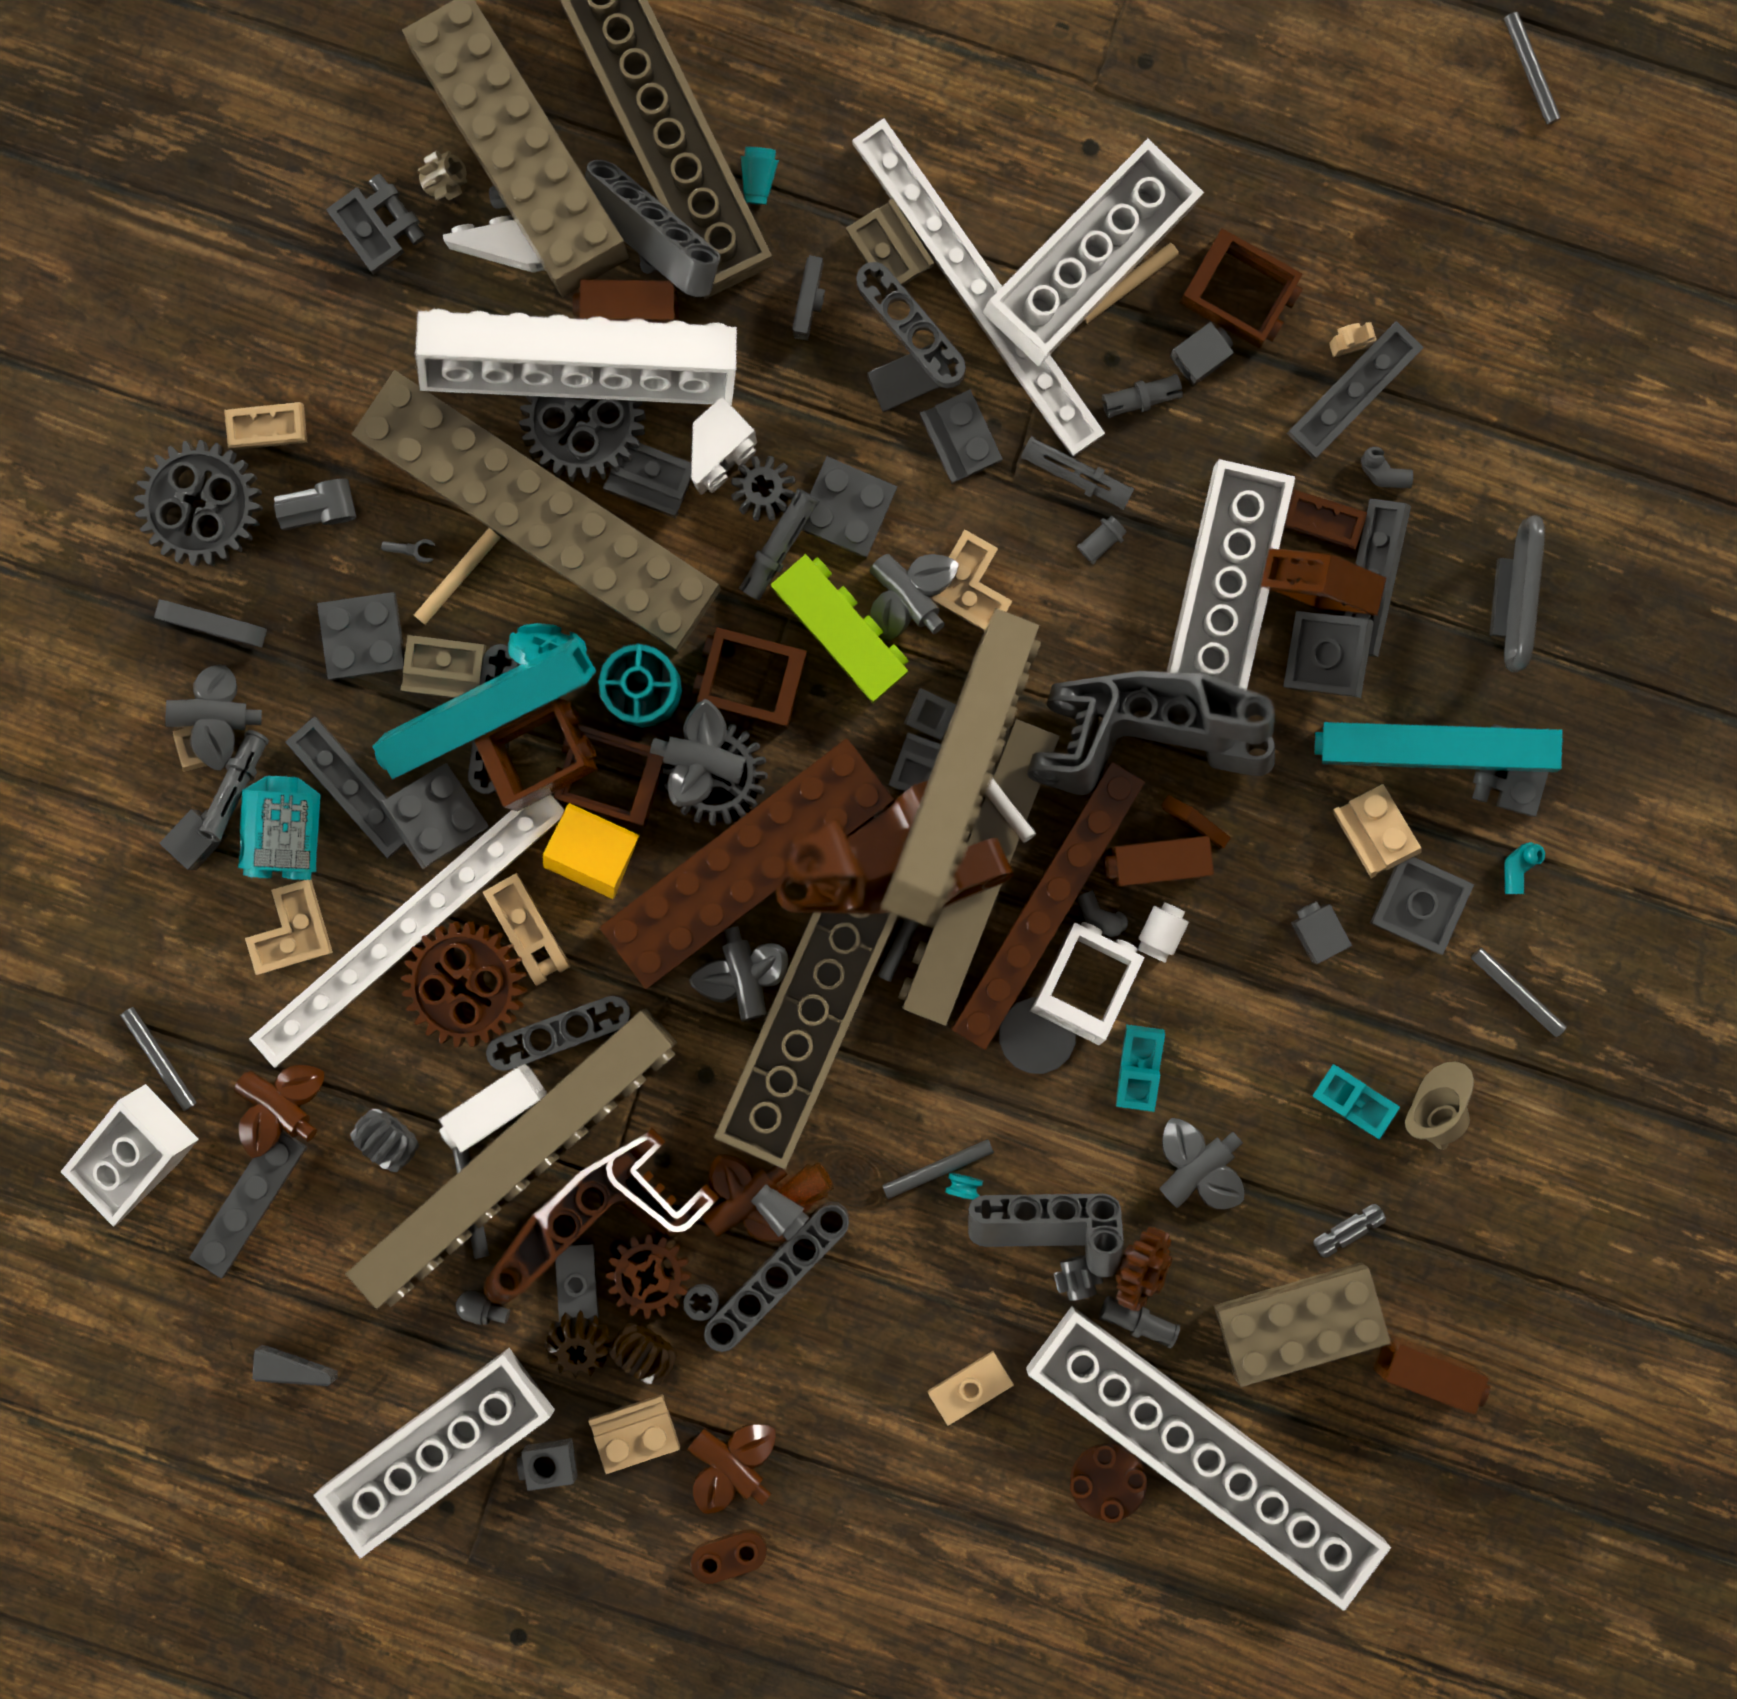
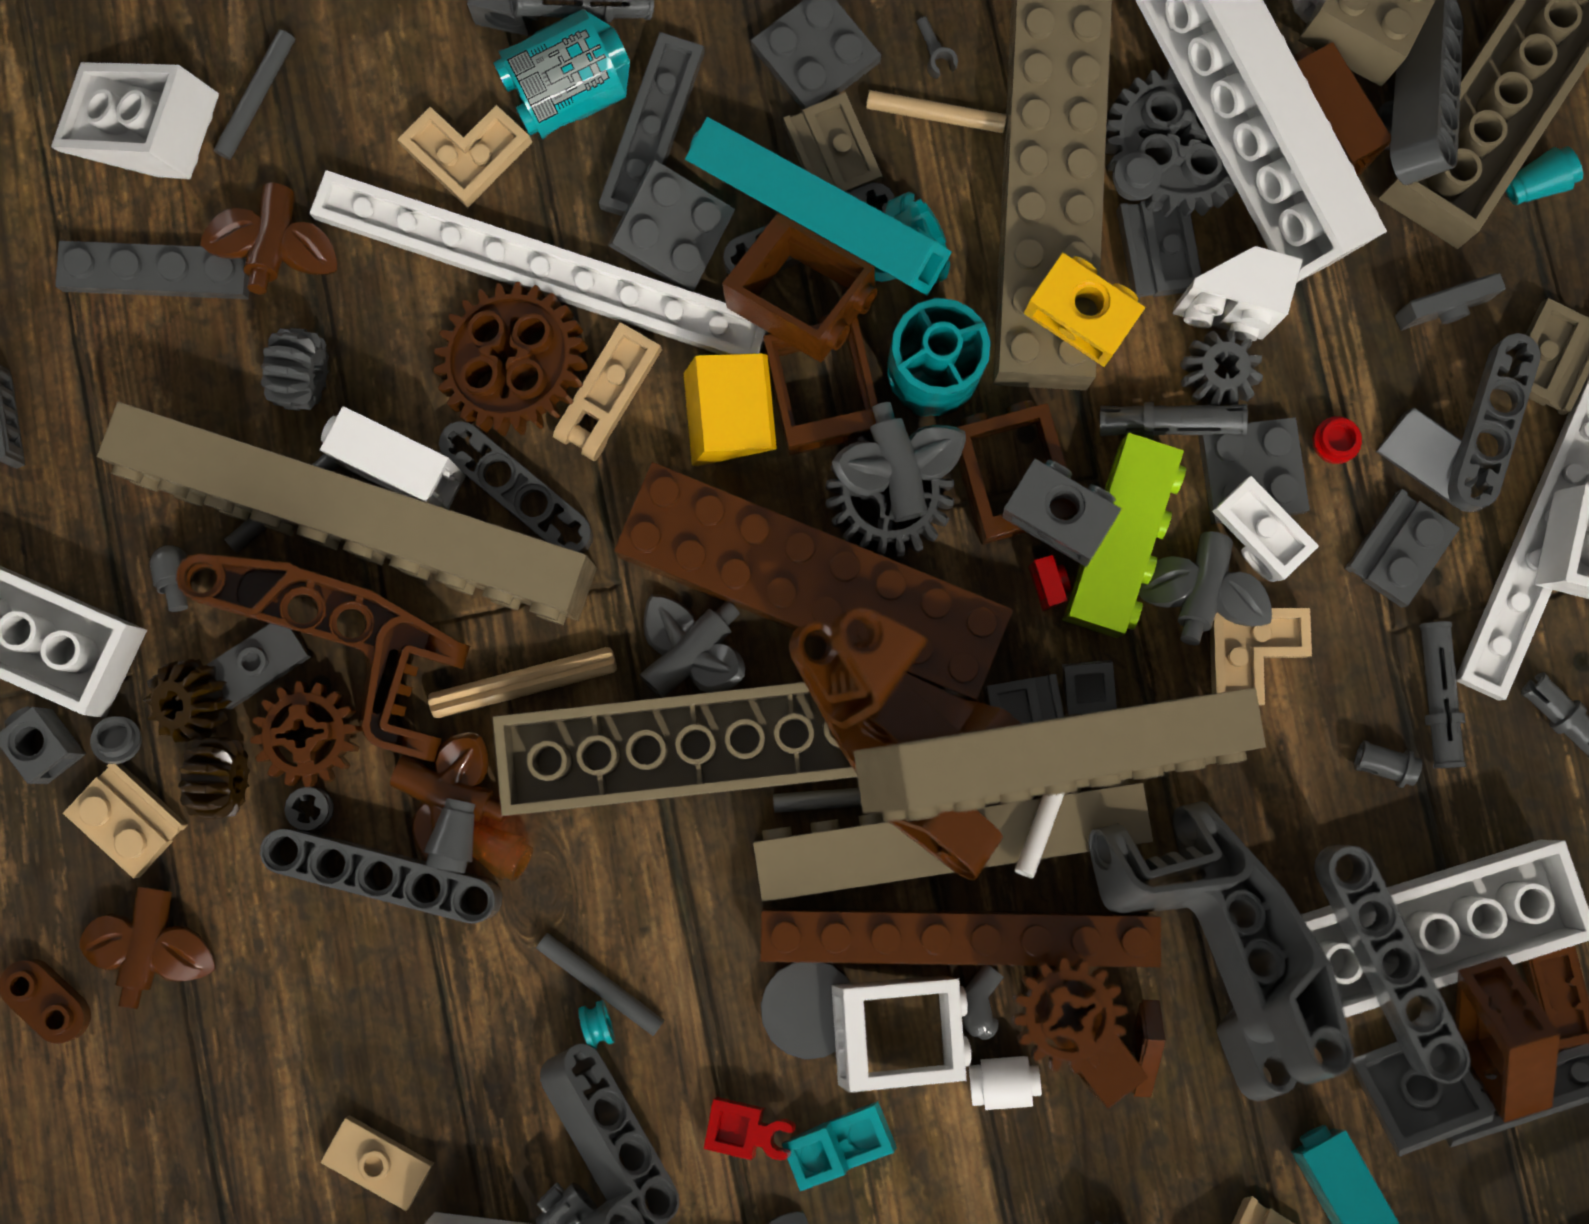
camera: 55 degrees right, 5 degrees down
none -> dark grey plate [90,716,142,764]
none -> tan axle [428,647,617,718]
none -> red plate [703,1097,796,1160]
none -> dark grey brick [1002,459,1121,567]
none -> reddish brown gear [1011,956,1127,1074]
none -> yellow brick [1023,253,1146,367]
none -> red plate [1028,555,1071,611]
none -> dark grey plate [1113,152,1161,201]
none -> white plate [1212,476,1319,582]
none -> red plate [1313,416,1362,464]
none -> dark grey beam [1314,845,1470,1083]

